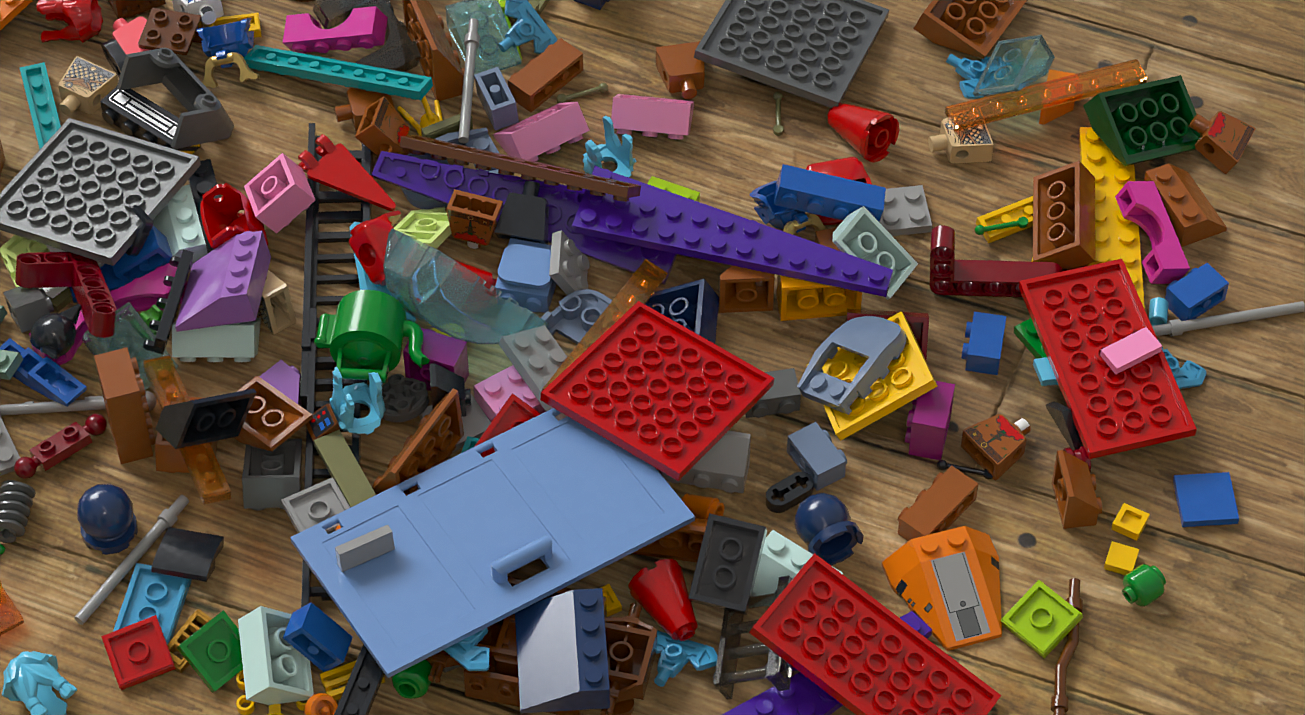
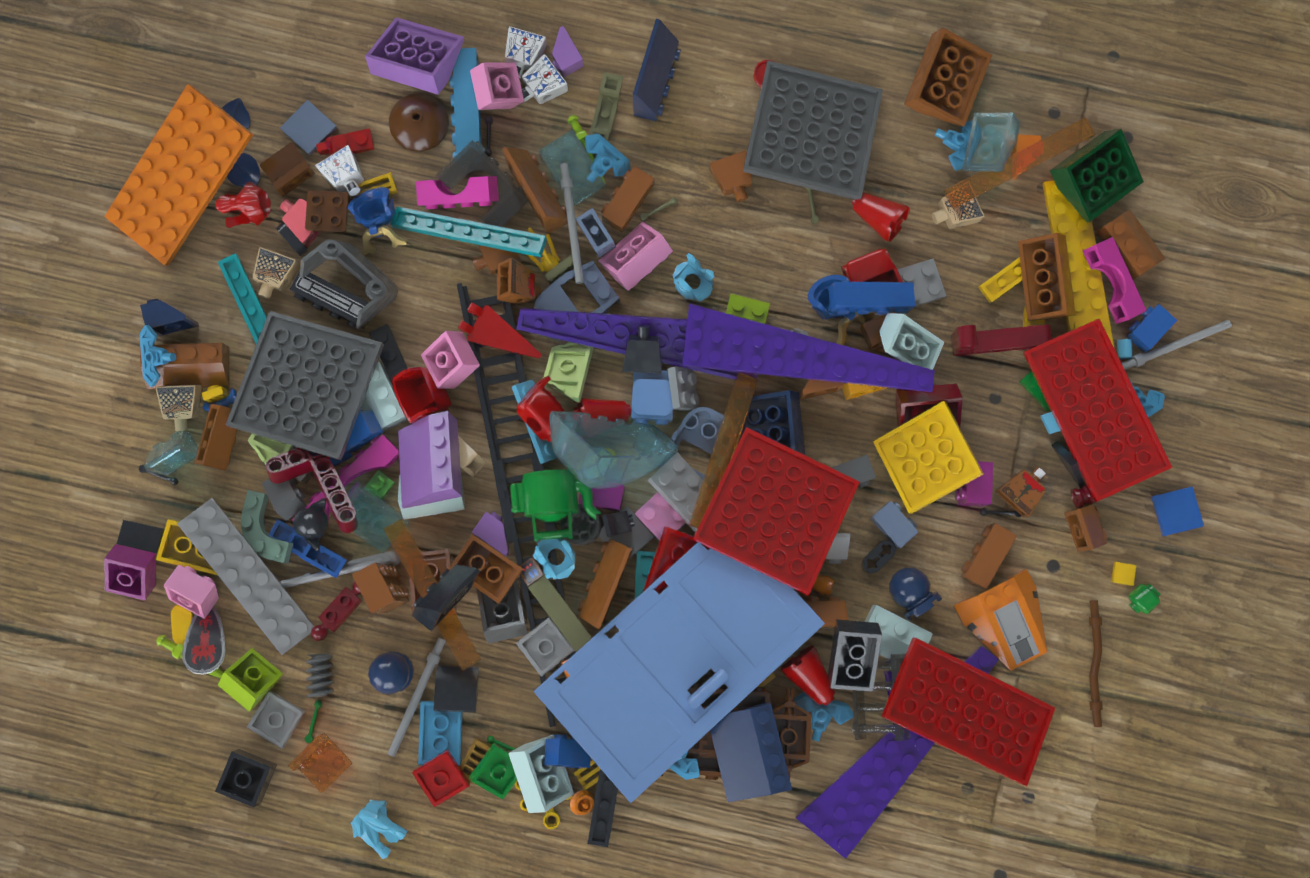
camera: 10 degrees left, 30 degrees up
black piece [125,205,153,256] -> none
black hinge [143,249,194,355] -> none
light grey tile [335,525,395,572] -> none
reddish brown plate [400,135,641,202] -> none
dark orange torso [446,189,503,249] -> none
bright pink slope [611,94,694,139] -> none
sand blue slope [797,316,906,415] -> none
blue brick [961,312,1006,375] -> none
green hinge [975,217,1028,235] -> none
lime tile [1000,580,1083,659] -> none
bright pink tile [1100,327,1162,374] -> none
yellow plate [1111,503,1150,541] -> none
dark orange torso [1189,111,1256,174] -> none

